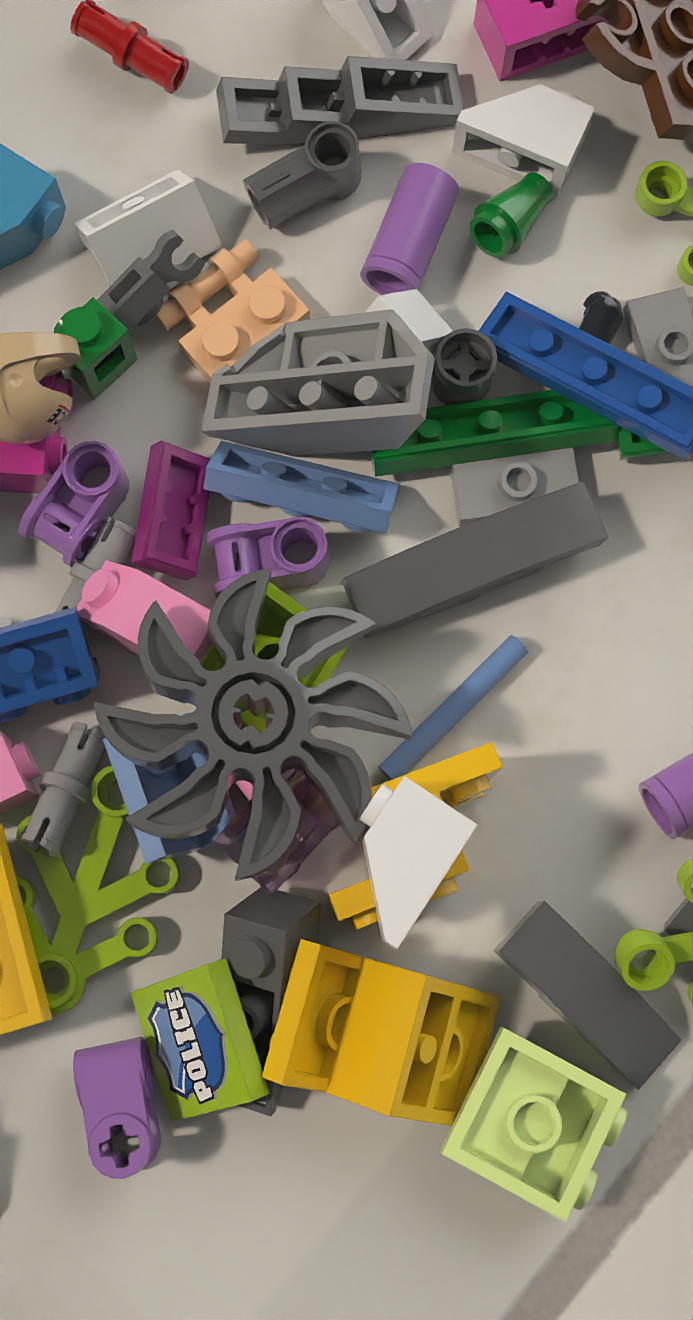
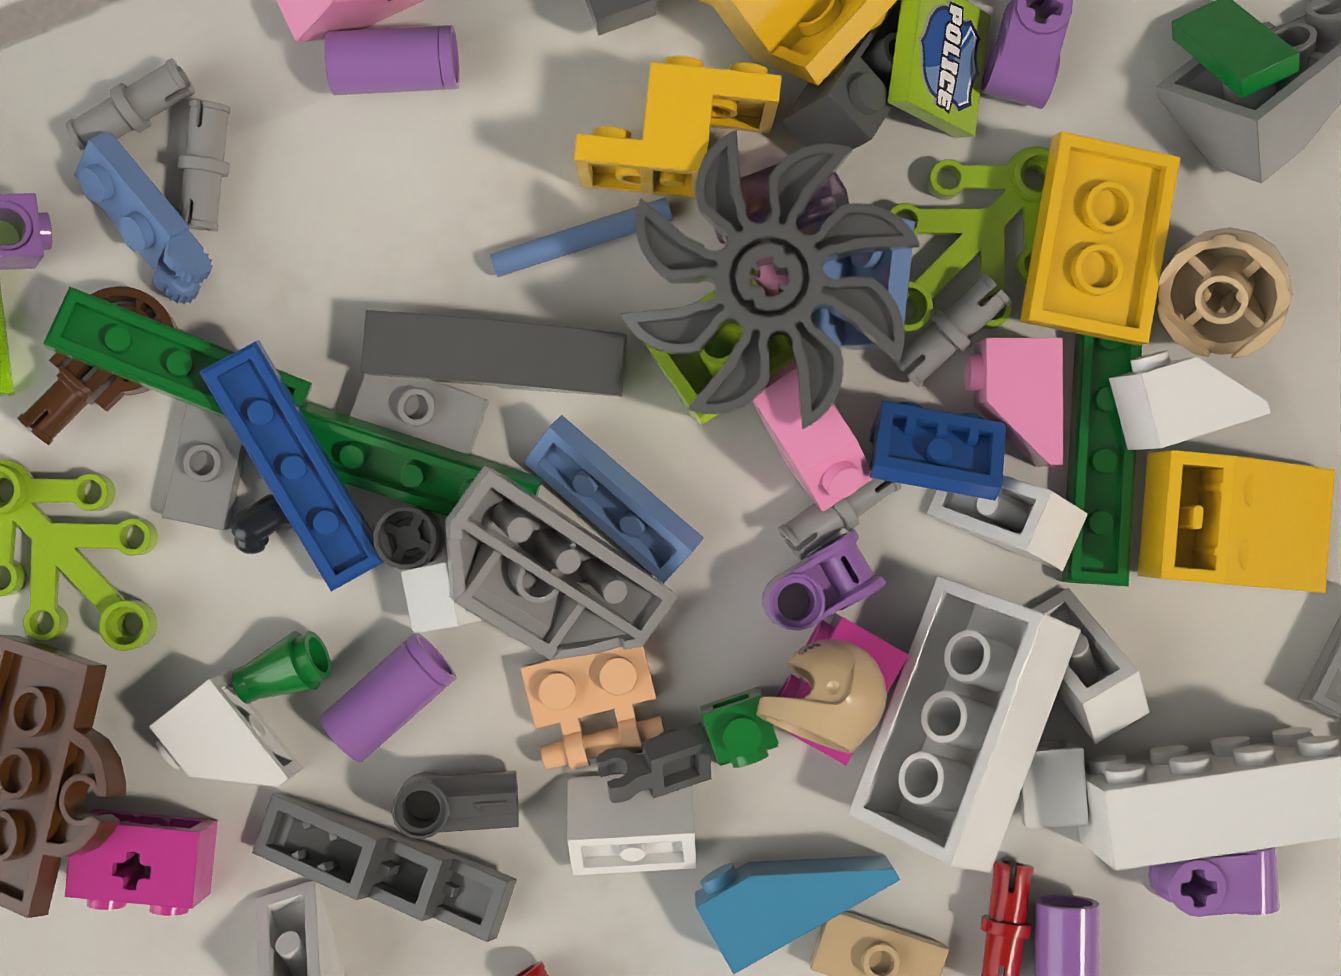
camera: 155 degrees left, 10 degrees up
magenta plate [131,441,210,580] -> none
medium lavender piece [207,517,330,598] -> none
white slope [359,776,478,949] -> none

